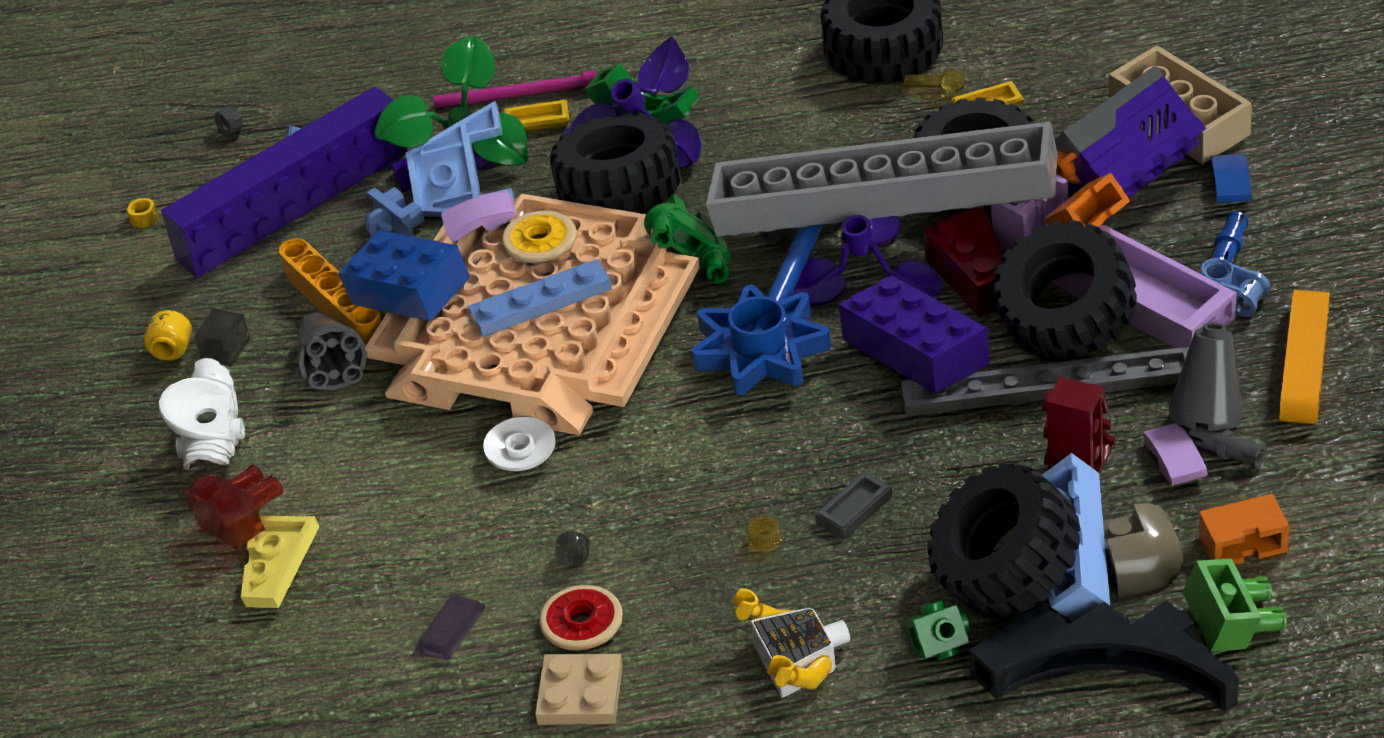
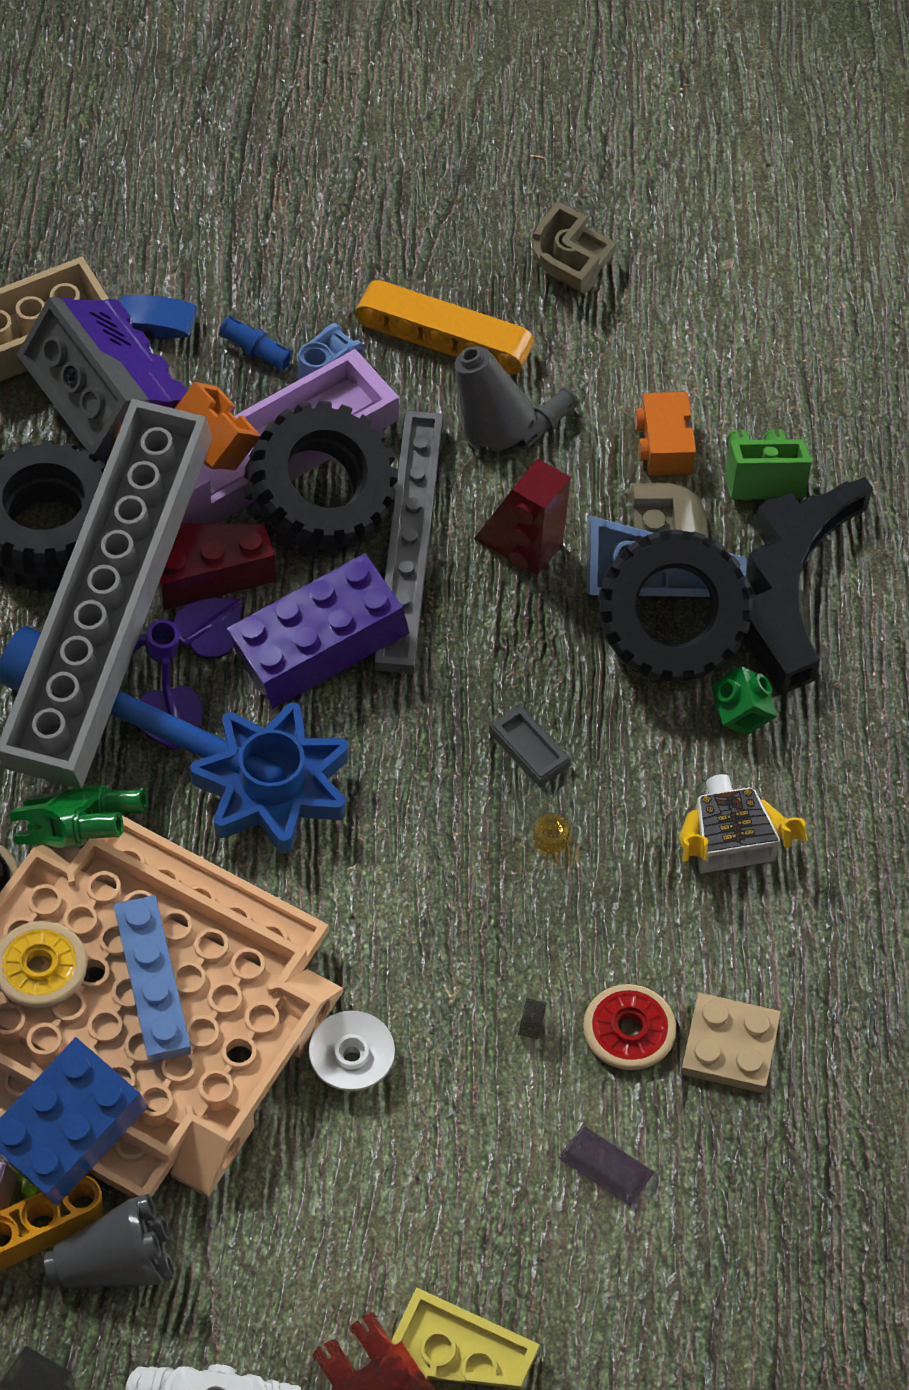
camera: 90 degrees left, 15 degrees up
lavender slope [1143,423,1208,485] -> none

